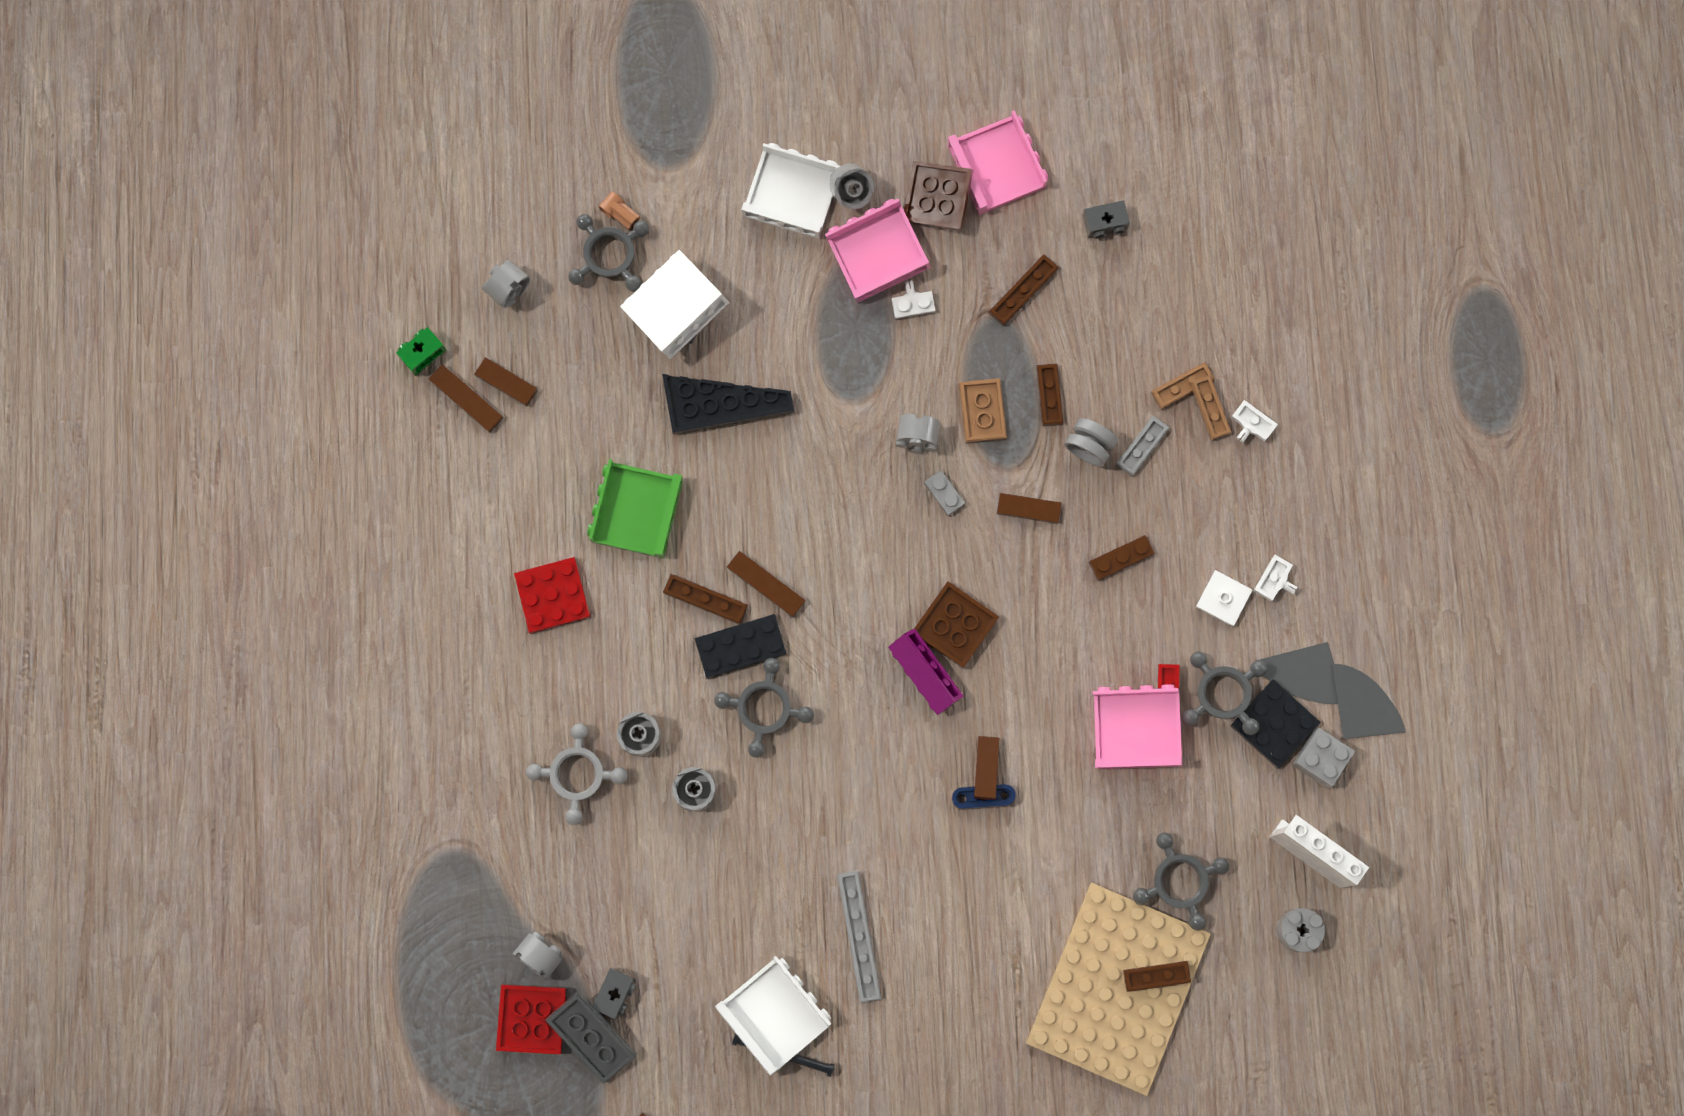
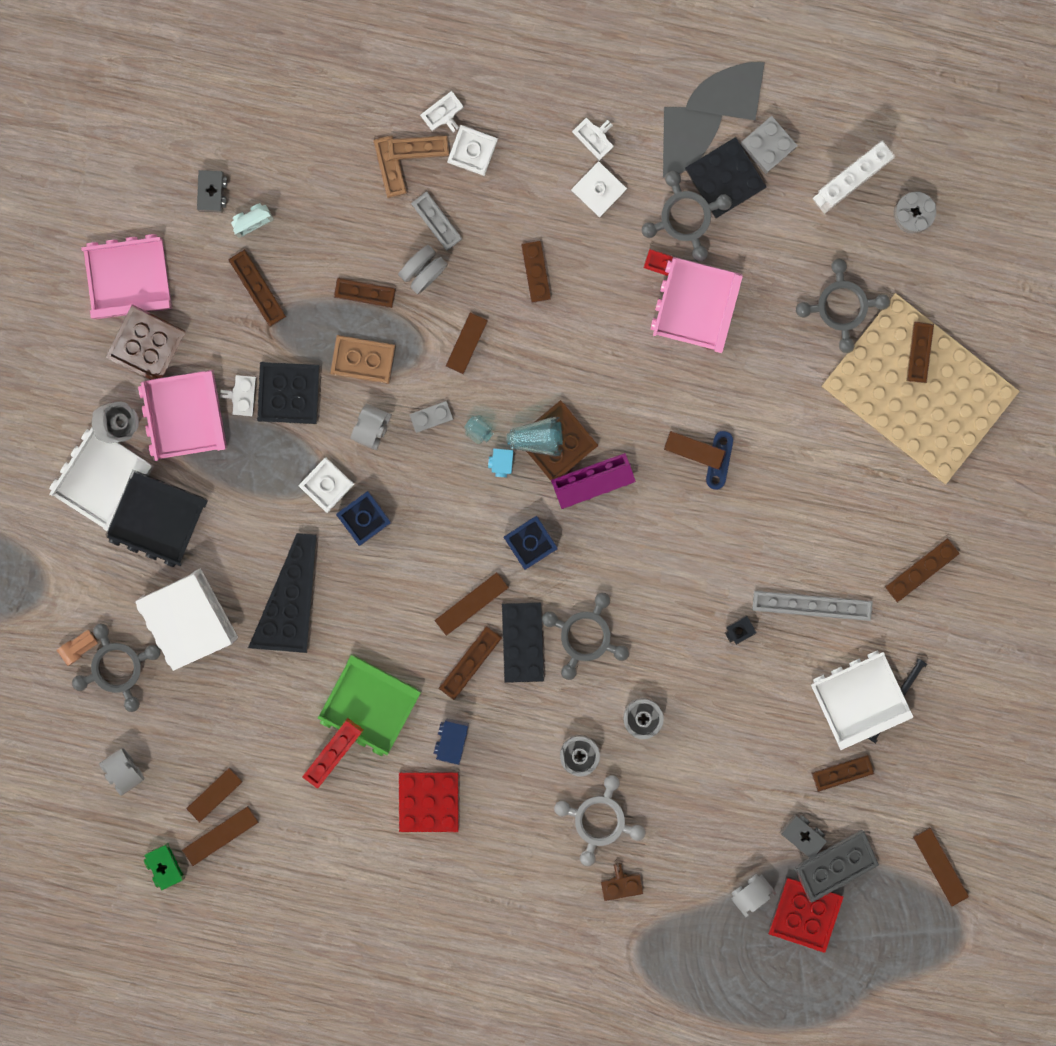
camera: 75 degrees left, 10 degrees up
none -> black panel [105,469,208,567]
none -> light aqua slope [231,203,274,238]
none -> black plate [257,362,320,424]
none -> white plate [299,457,355,513]
none -> red plate [302,718,364,789]
none -> dark blue brick [336,491,392,546]
none -> dark blue brick [433,718,469,765]
none -> white plate [447,125,498,176]
none -> clear light blue head [464,415,494,444]
none -> medium azure brick [488,449,513,478]
none -> dark blue brick [503,515,558,570]
none -> clear light blue cone [507,417,563,457]
none -> reddish brown plate [601,863,643,901]
none -> black brick [725,615,757,645]
none -> reddish brown tile [811,755,874,792]
none -> reddish brown plate [885,538,960,603]

